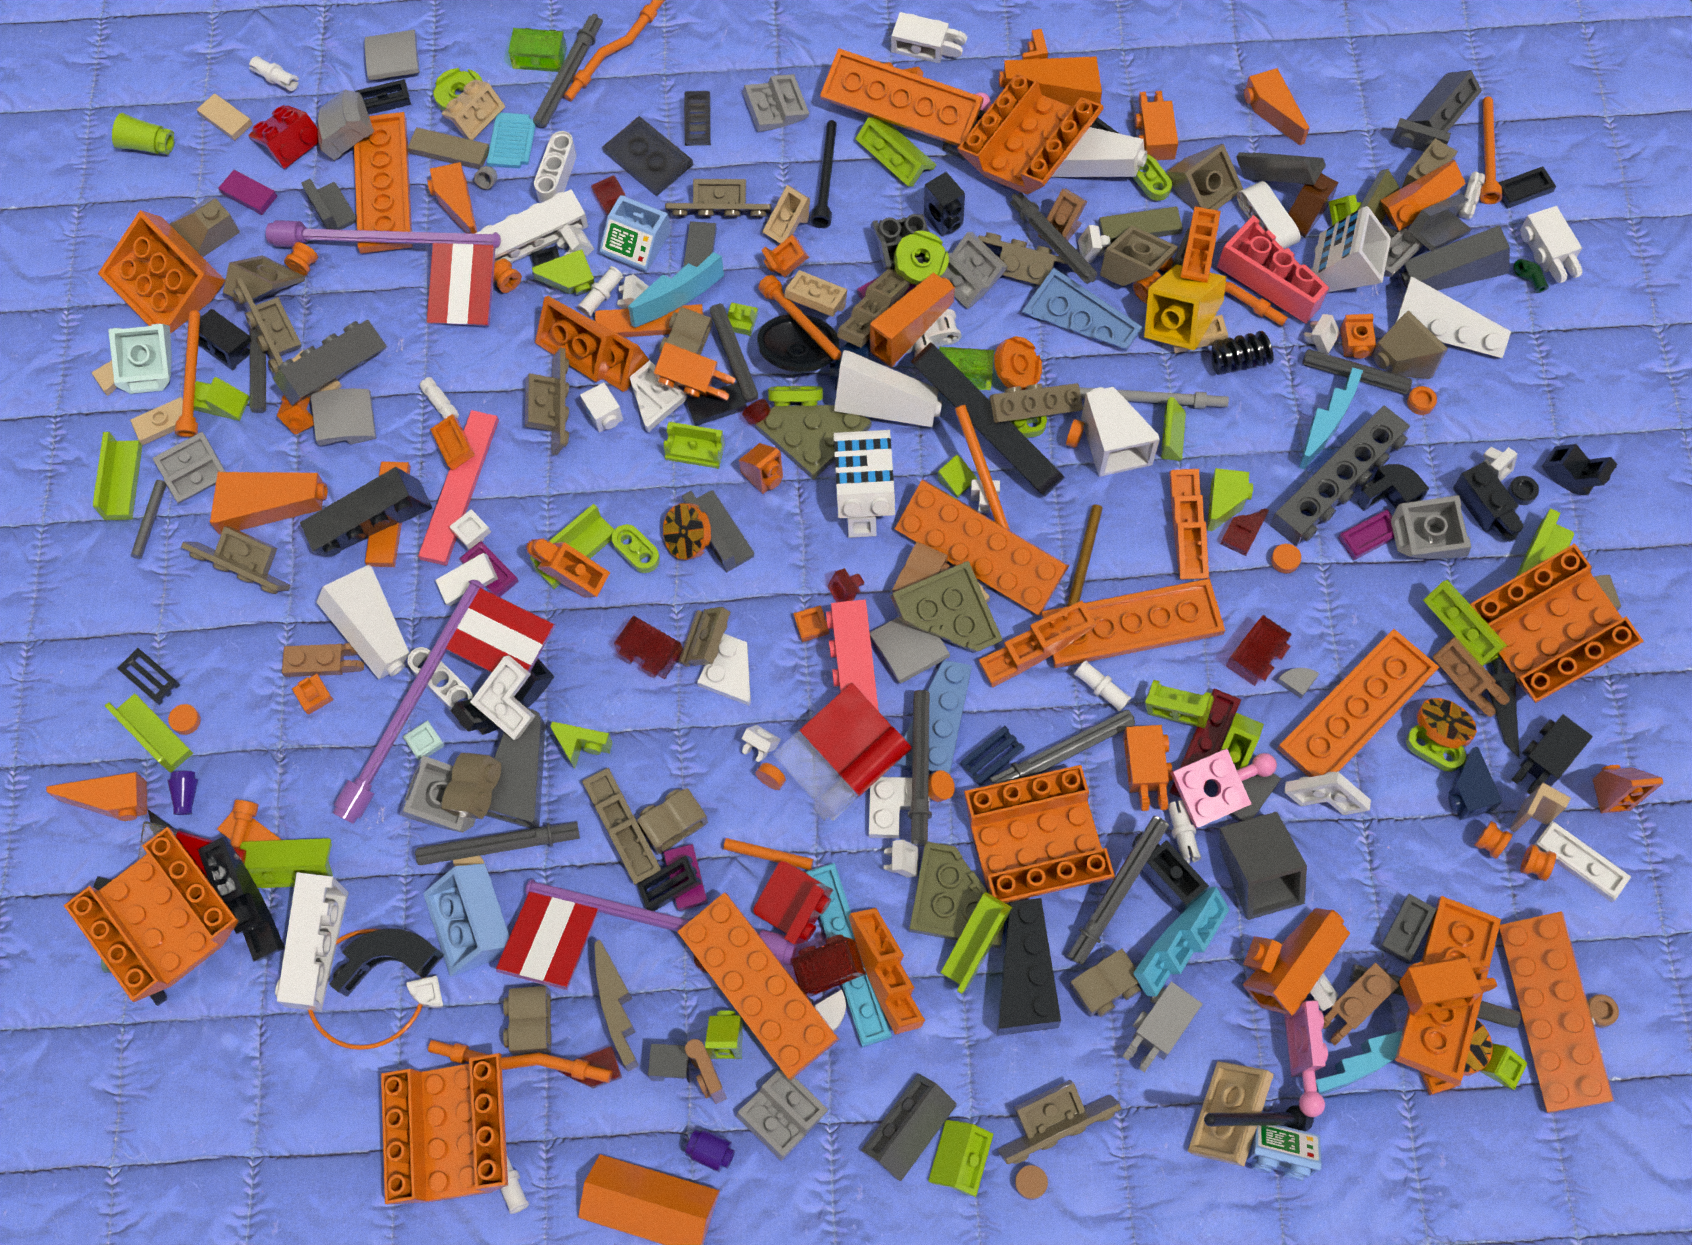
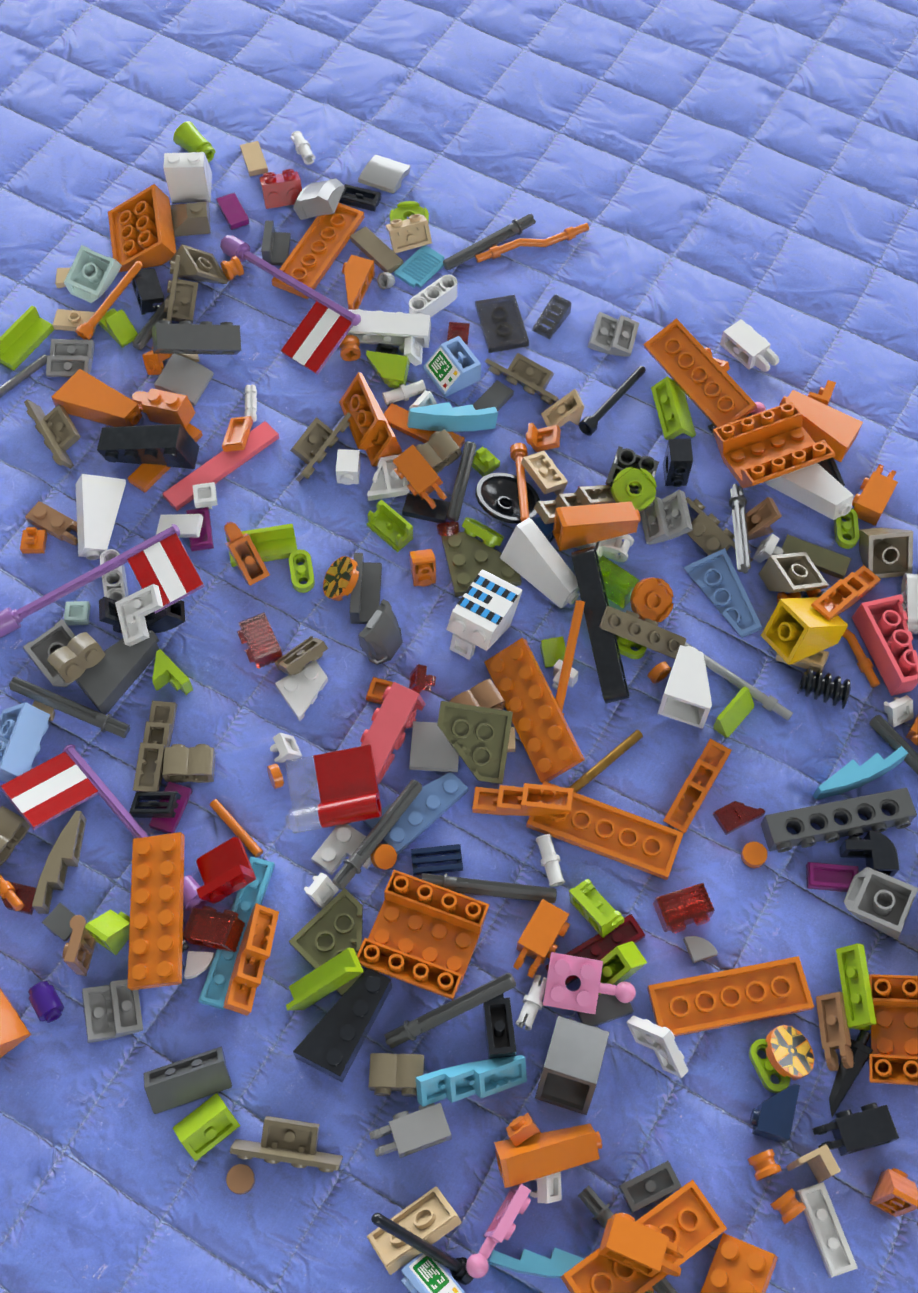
camera: 30 degrees right, 5 degrees down
clear neon green brick [508,28,567,72] -> none
lime slope [1207,468,1253,531] -> none
medium nougat hinge [1323,962,1399,1045] -> none
none -> orange hinge [132,388,196,429]
none -> white slope [163,152,212,203]
none -> dark grey slope [359,599,403,665]

